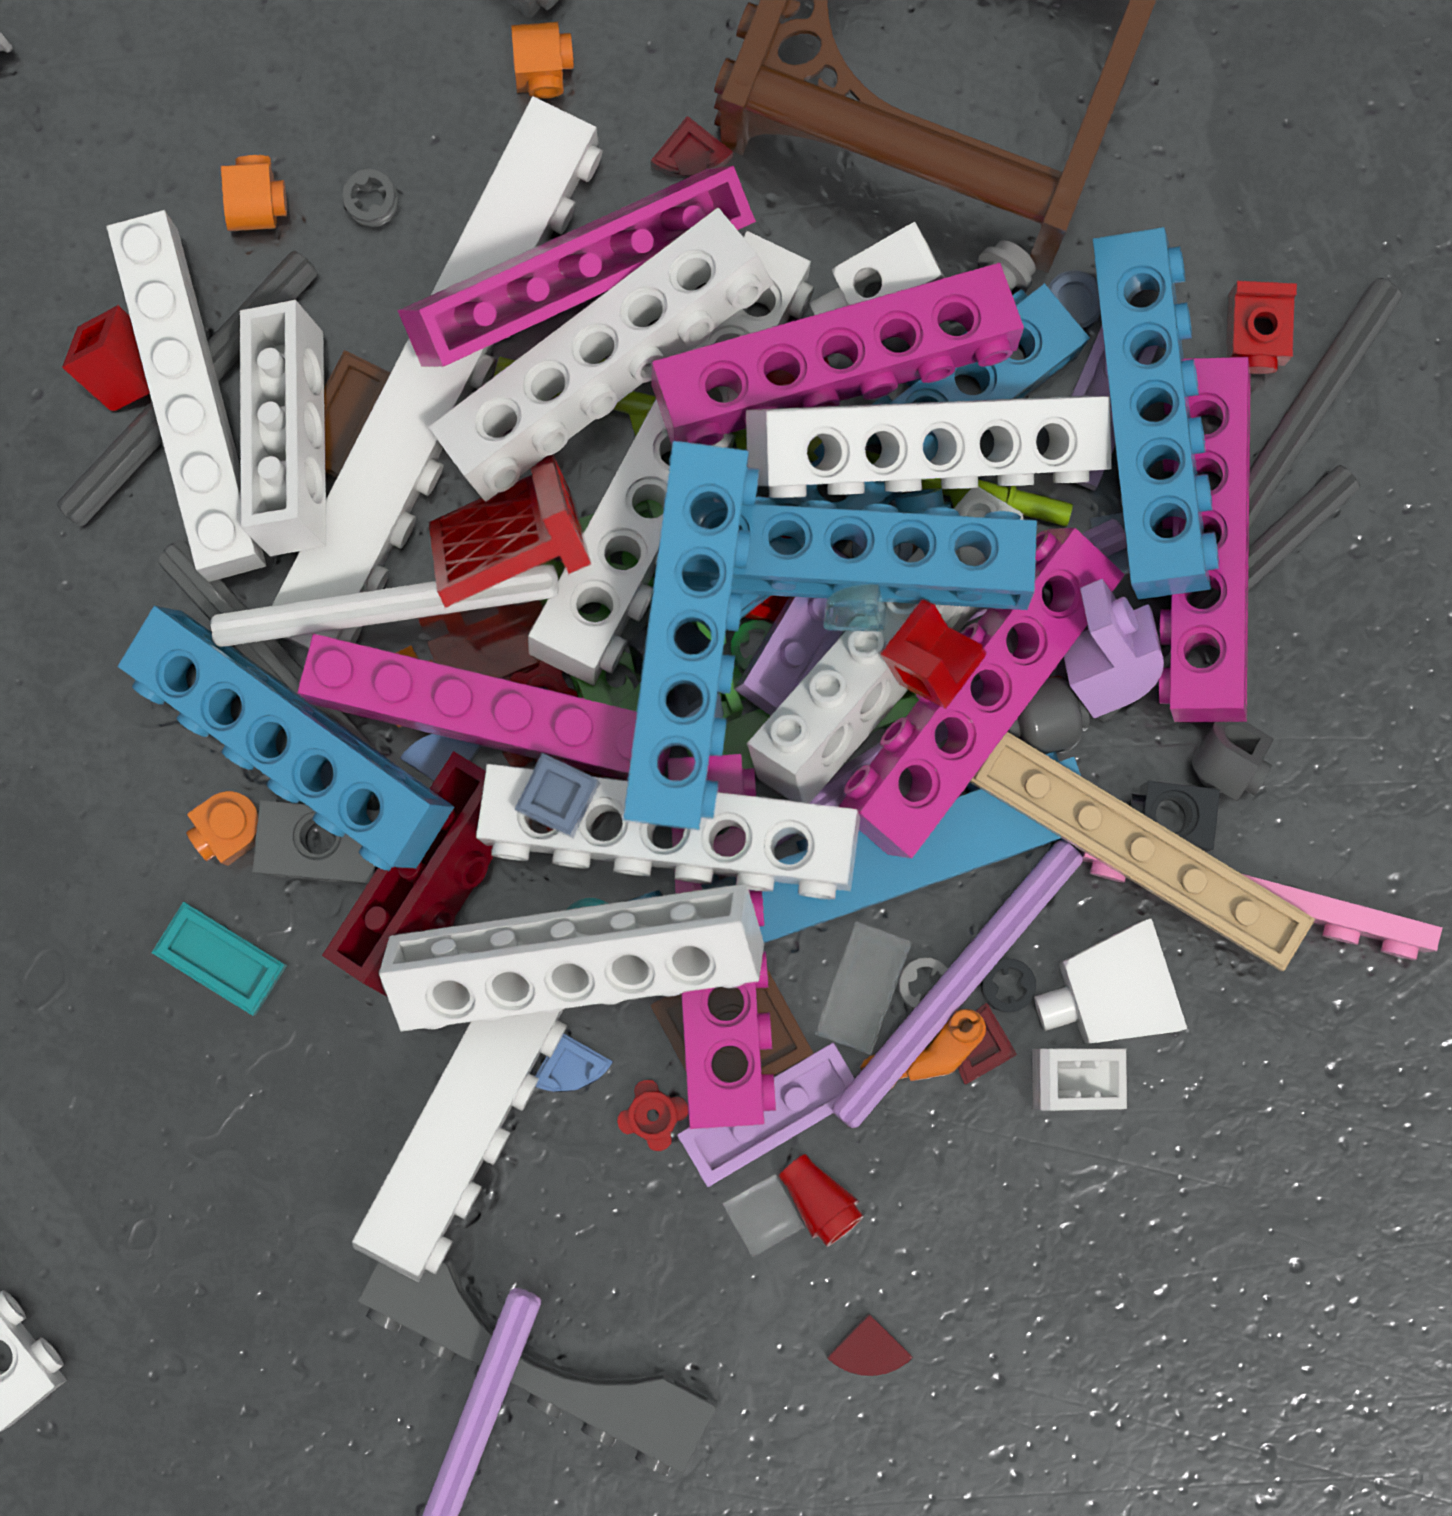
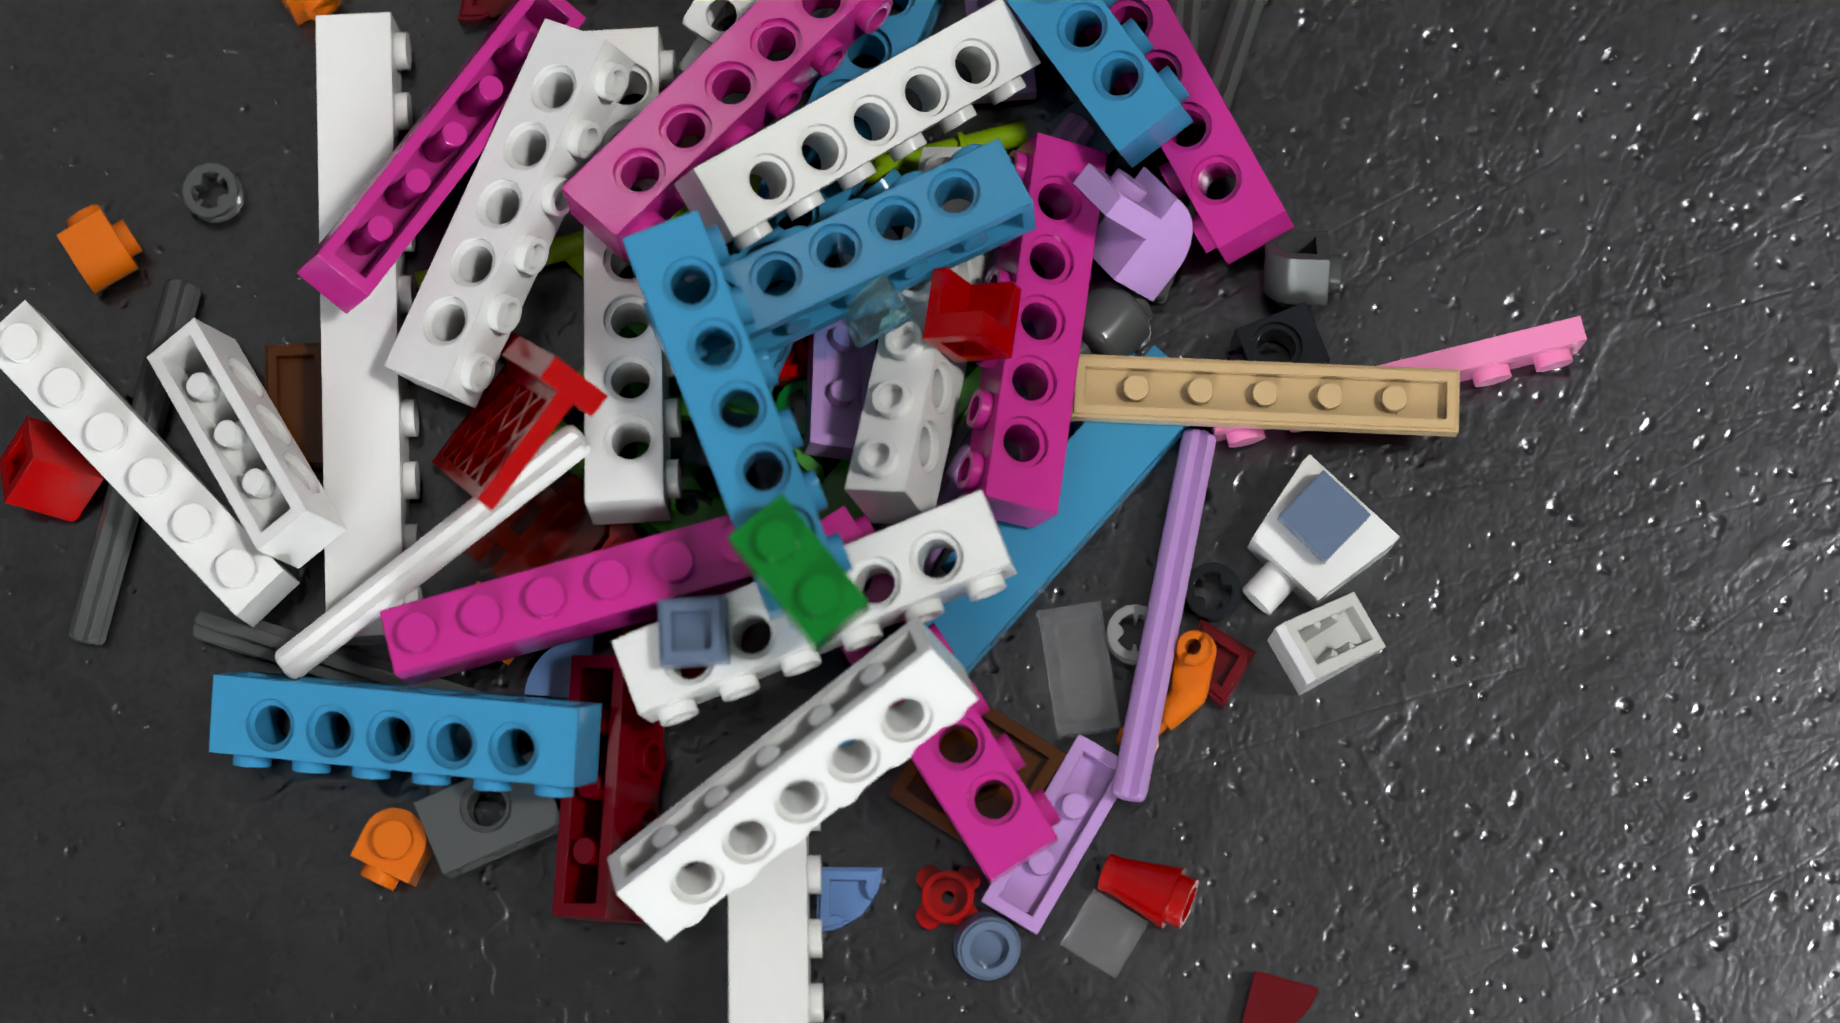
camera: 25 degrees left, 5 degrees down
teal tile [151,902,287,1016] -> none
none -> green brick [727,494,869,653]
none -> sand blue tile [953,911,1021,980]
none -> sand blue tile [1277,470,1371,564]

